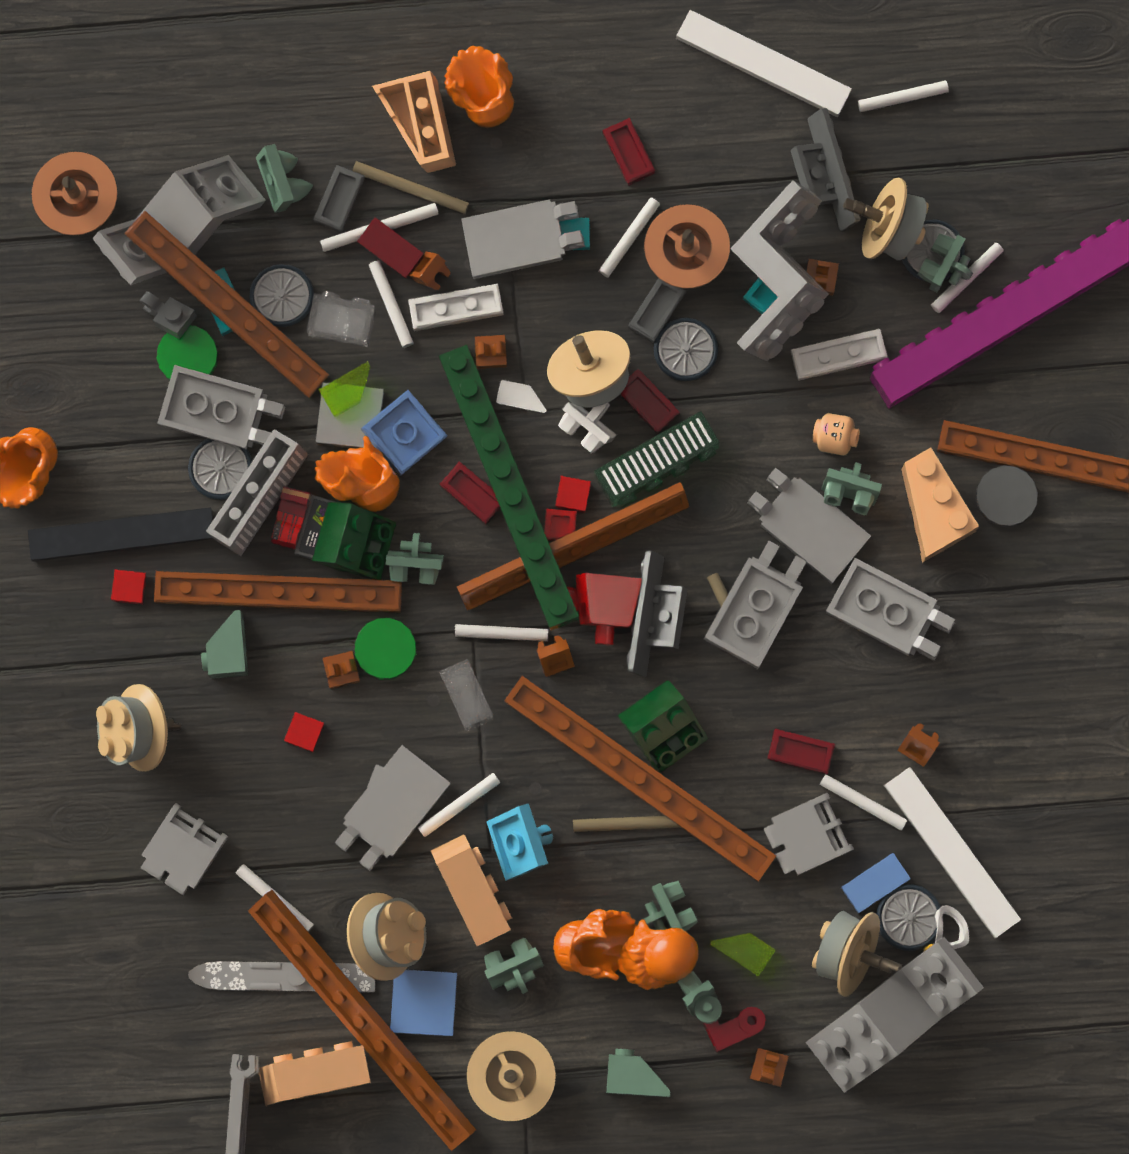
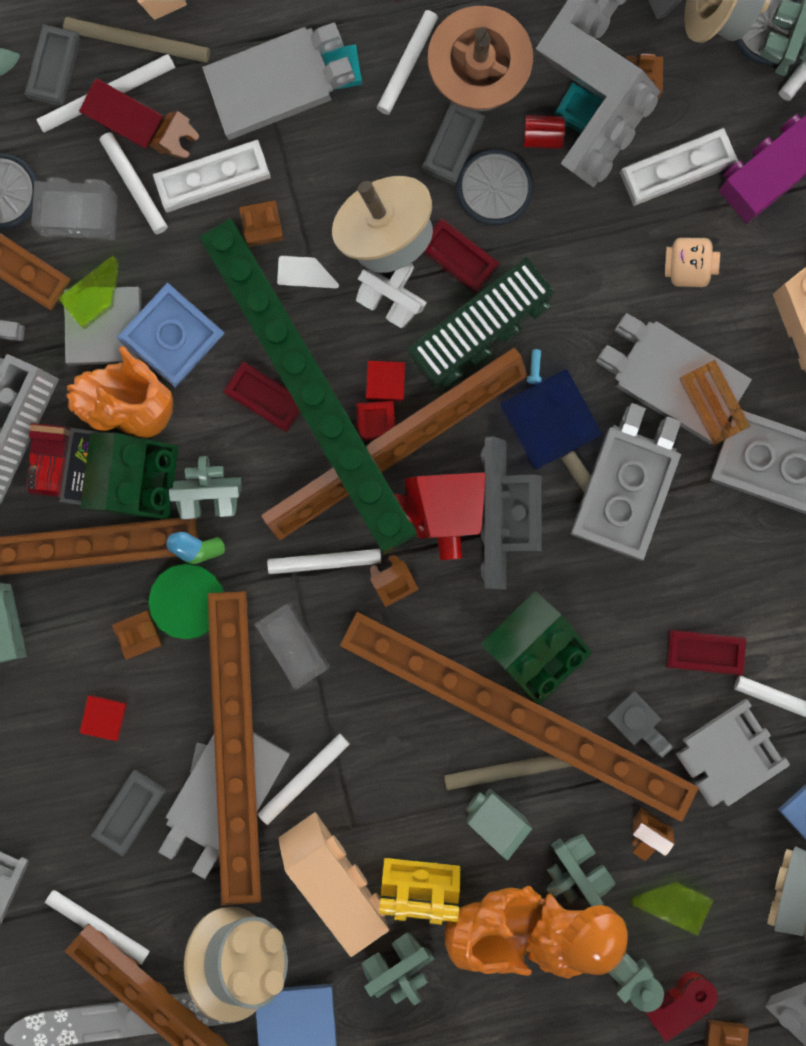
camera: 10 degrees left, 5 degrees up
medium azure tile [486,804,553,881] -> none
sand green hips [821,462,882,515] -> none
none -> dark grey tile [91,770,167,857]
none -> arm [166,532,225,564]
none -> dark orange tile [208,591,261,905]
none -> yellow plate [379,858,460,925]
none -> sand green slope [466,788,532,861]
none -> clear blue plate [500,369,603,471]
none -> red piece [523,115,565,149]
none -> medium azure piece [527,349,542,384]
none -> dark grey plate [606,691,673,758]
none -> dark orange tile [632,807,675,861]
none -> clear orange tile [679,360,750,445]

